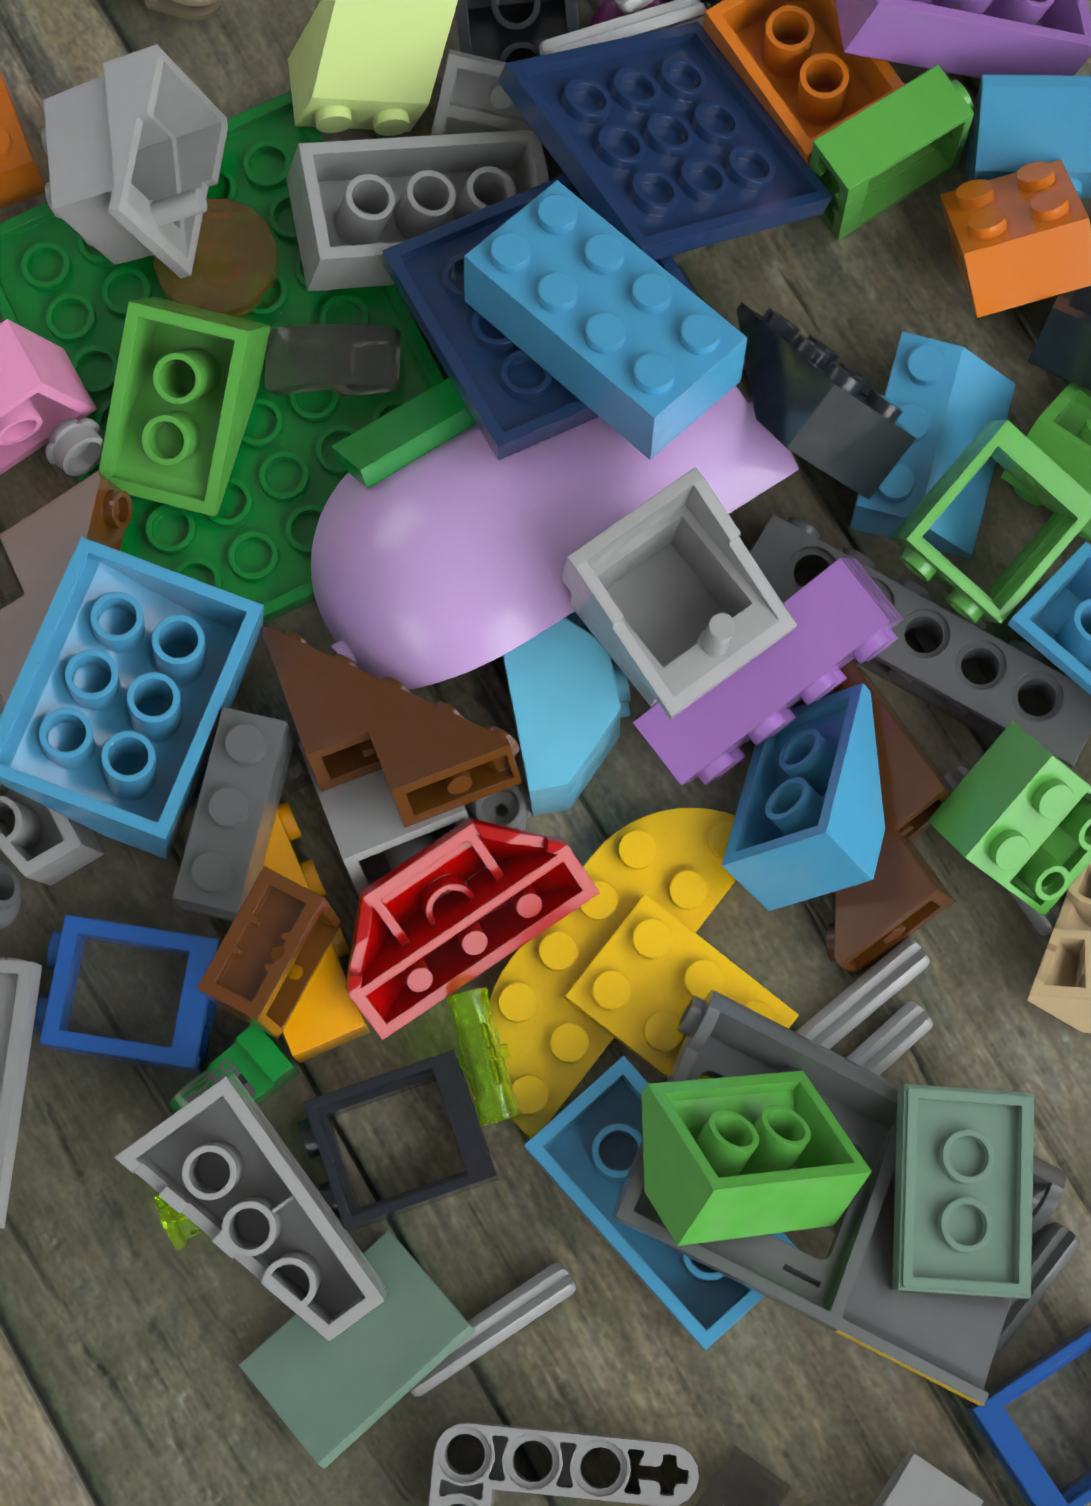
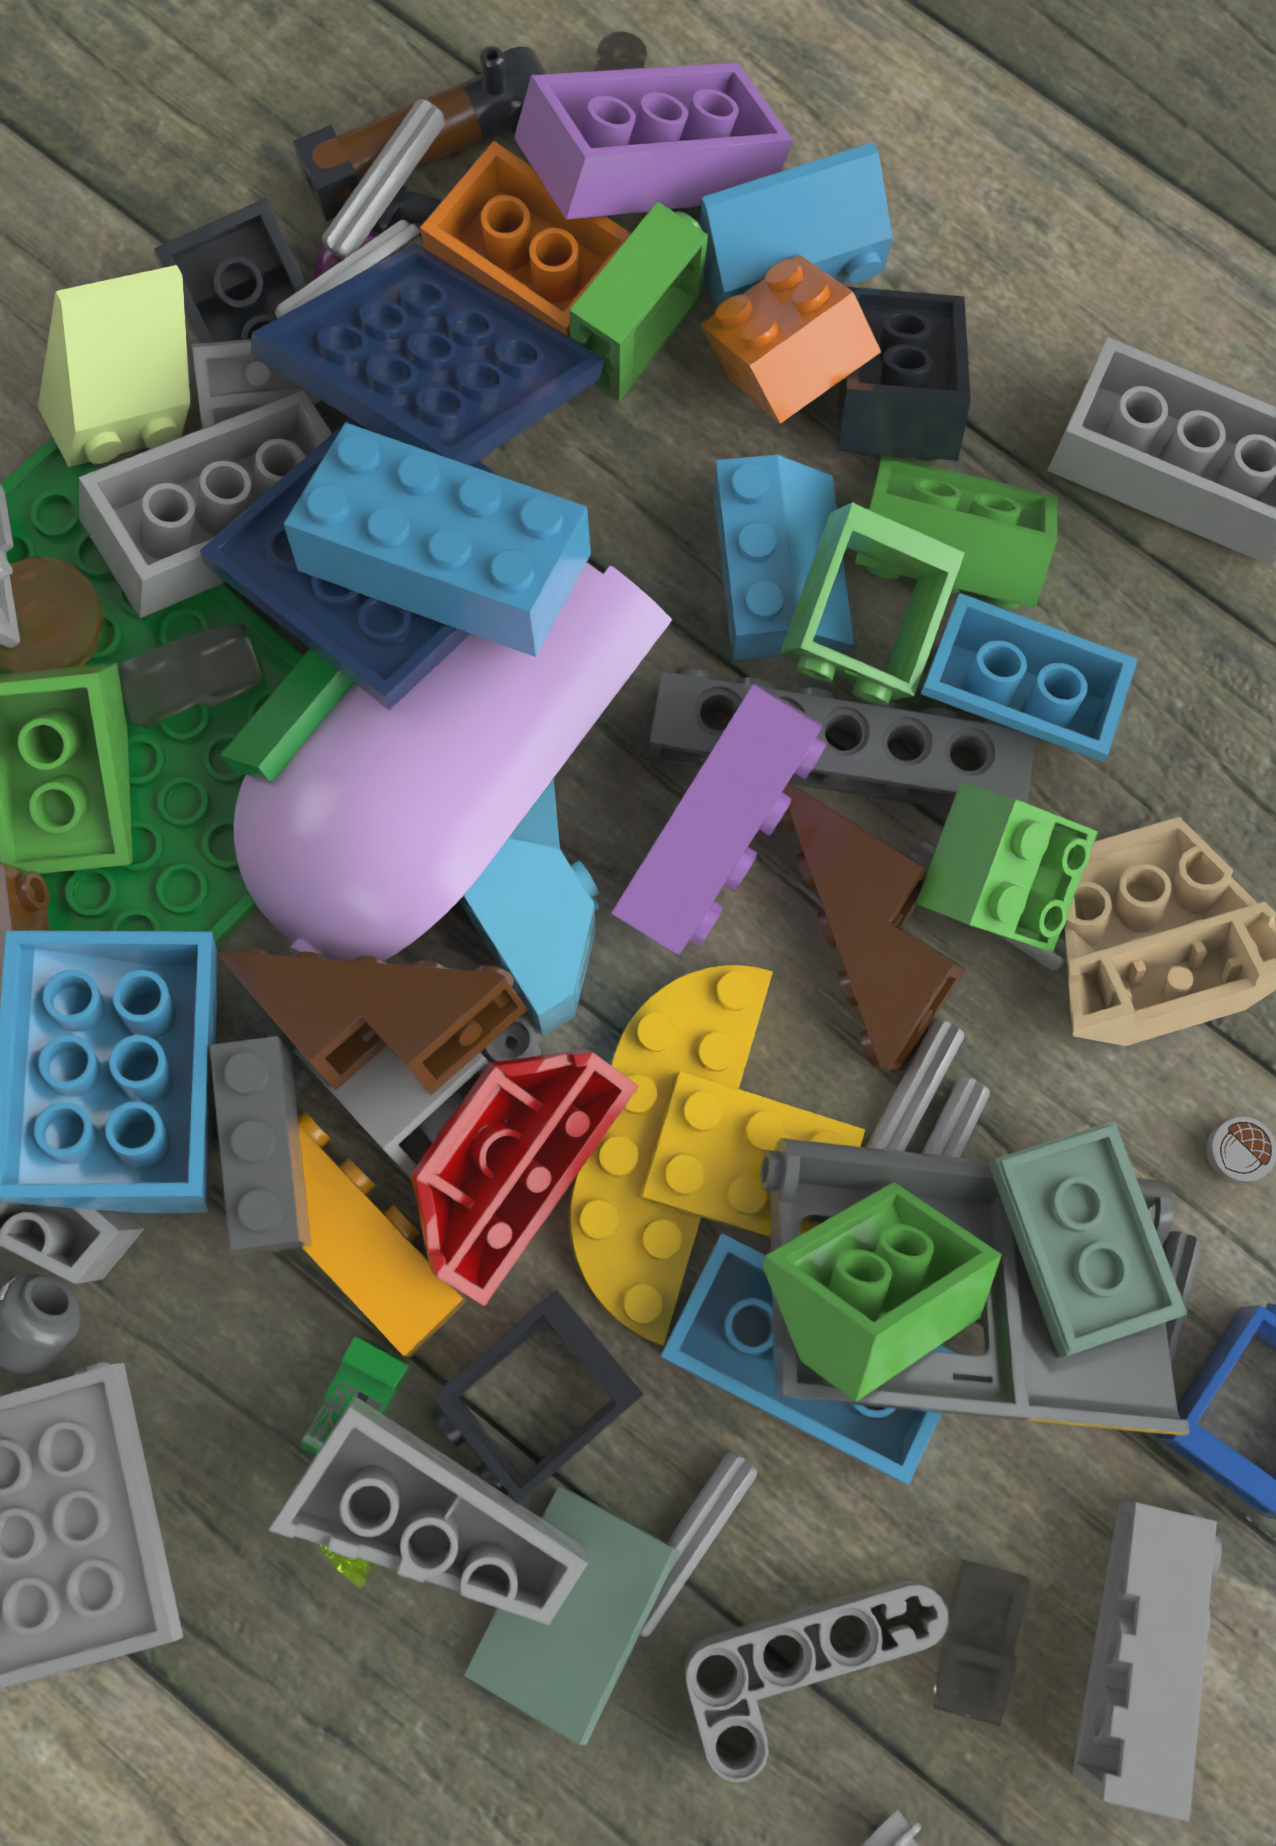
camera: 30 degrees left, 0 degrees up
blue window [34,915,222,1074] -> none
reddish brown window [197,866,342,1039] -> none
clear neon green pin [446,987,521,1127] -> none
light grey piece [561,467,797,720] -> none
dark azure slope [722,683,885,911] -> none
black slope [736,303,916,500] -> none

